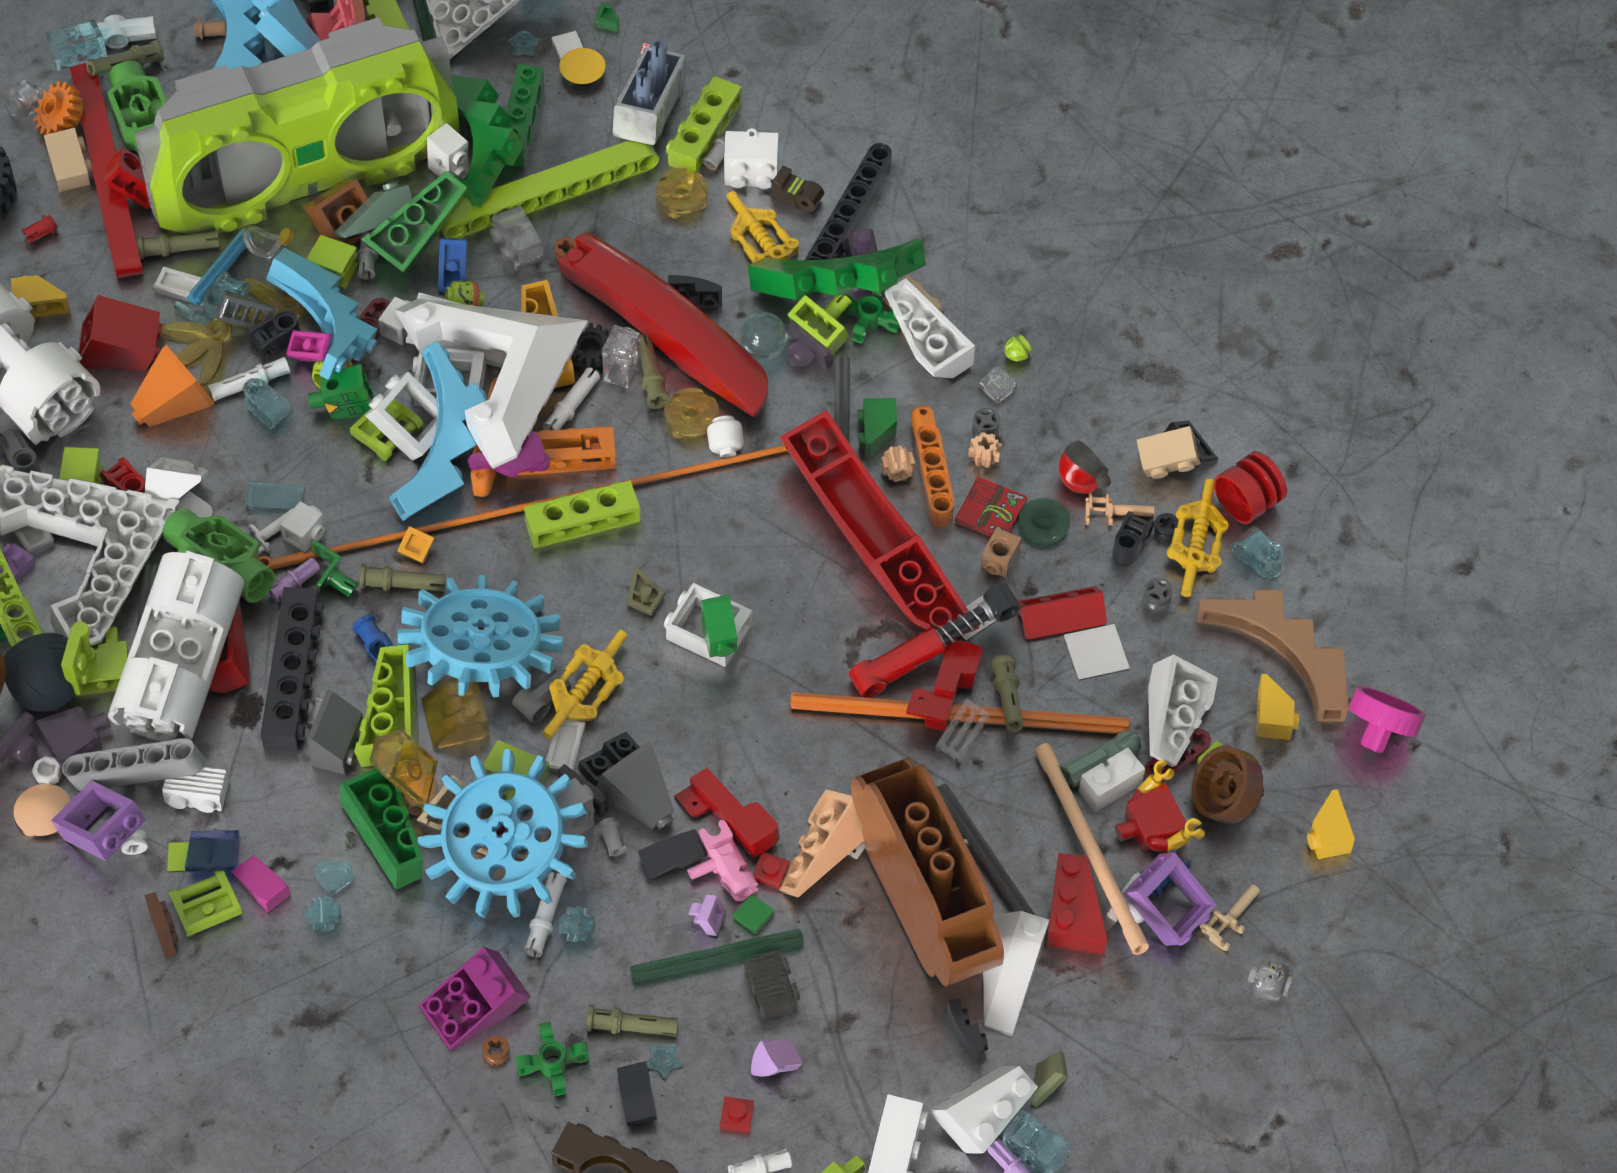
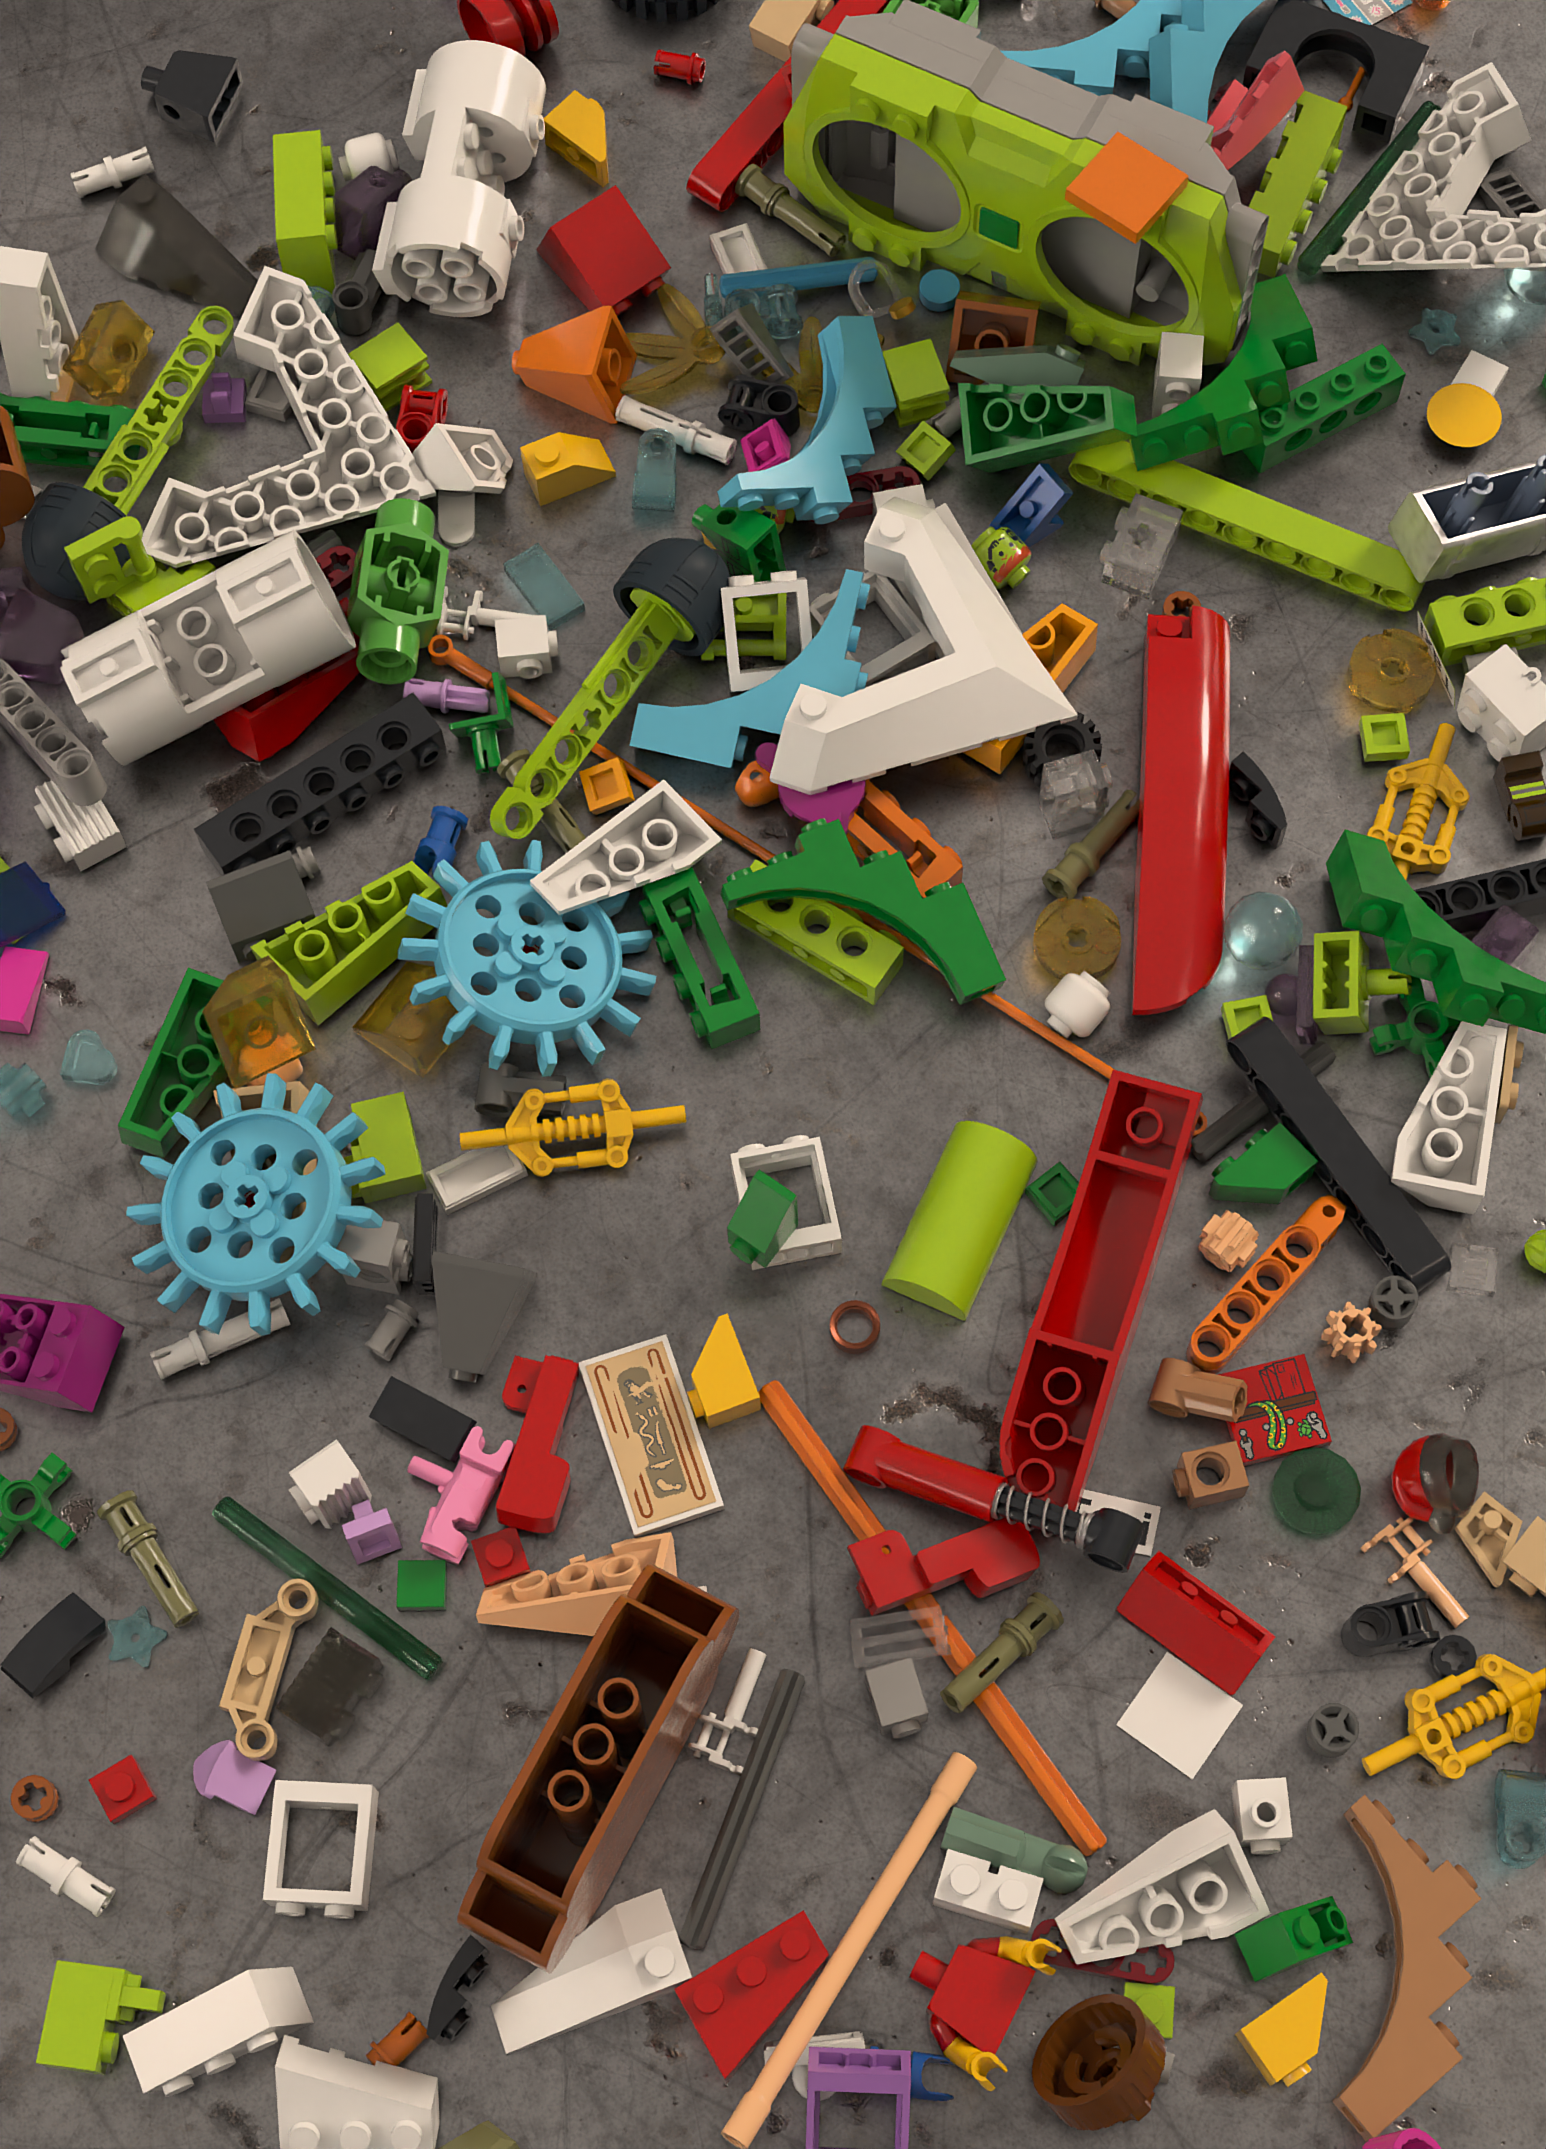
camera: 55 degrees right, 10 degrees up
white pin [542,368,600,431] -> none
clear light blue gear [559,906,595,943] -> none
black slope [577,731,640,787] -> none
olive piece [627,567,665,616] -> none
none -> dark orange bush [11,1775,59,1823]
none -> tan plate [219,1579,318,1761]
none -> white window [263,1780,379,1919]
none -> white brick [289,1439,372,1529]
none -> orange pin [365,2012,429,2066]
none -> lime piece [490,538,734,839]
none -> yellow slope [520,432,616,507]
none -> white wedge [530,780,722,915]
none -> tile [579,1334,724,1538]
none -> green brick [638,867,761,1049]
none -> yellow slope [686,1314,761,1429]
none -> green arch [720,818,1006,1005]
none -> copper piece [830,1300,880,1354]
none -> light grey brick [864,1657,928,1738]
none -> lime brick [881,1121,1038,1321]
none -> lime plate [896,420,956,481]
none -> dark azure tile [919,269,960,312]
none -> green tile [1025,1161,1079,1226]
none -> orange tile [1065,131,1189,244]
none -> medium nougat piece [1148,1358,1248,1423]
none -> lime plate [1221,995,1273,1039]
none -> black beam [1226,1016,1452,1292]
none -> white brick [1231,1777,1293,1855]
none -> green slope [1234,1896,1354,1982]
none -> lime plate [1359,713,1410,762]
none -> white sticker [1418,611,1455,709]
none -> tan piece [1454,1491,1523,1588]

